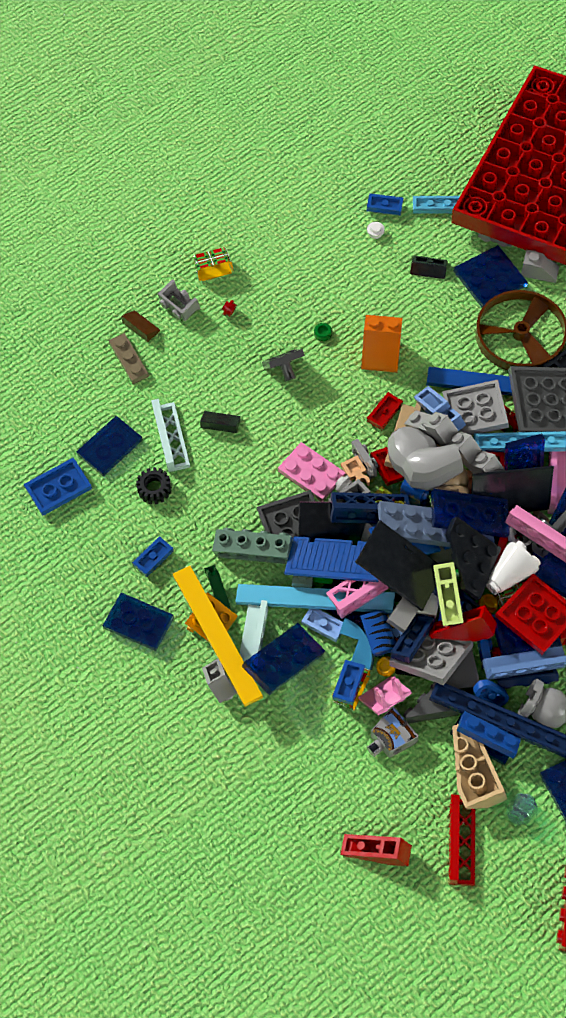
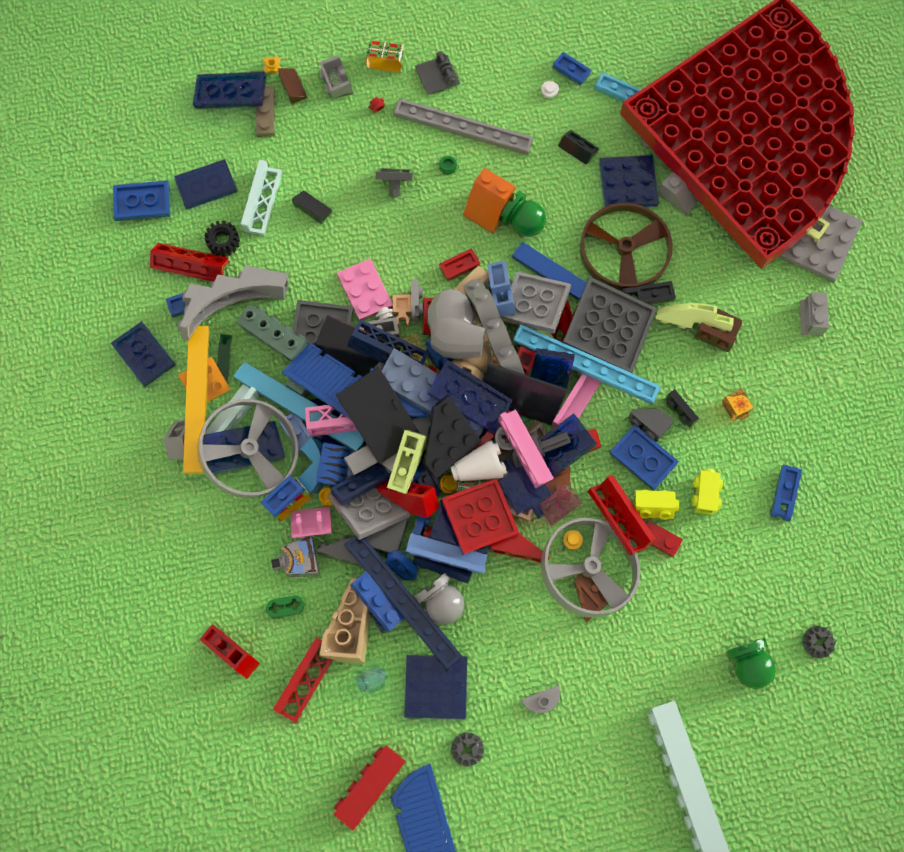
camera: 20 degrees right, 10 degrees up
none -> red fence [150,243,229,282]
none -> light grey arch [178,266,289,341]
none -> clear blue plate [193,71,266,109]
none -> light grey piece [197,399,298,498]
none -> yellow plate [263,56,281,74]
none -> green beam [266,596,305,618]
none -> light grey tile [394,98,534,155]
none -> dark grey hinge [415,51,460,95]
none -> green tile [499,191,546,237]

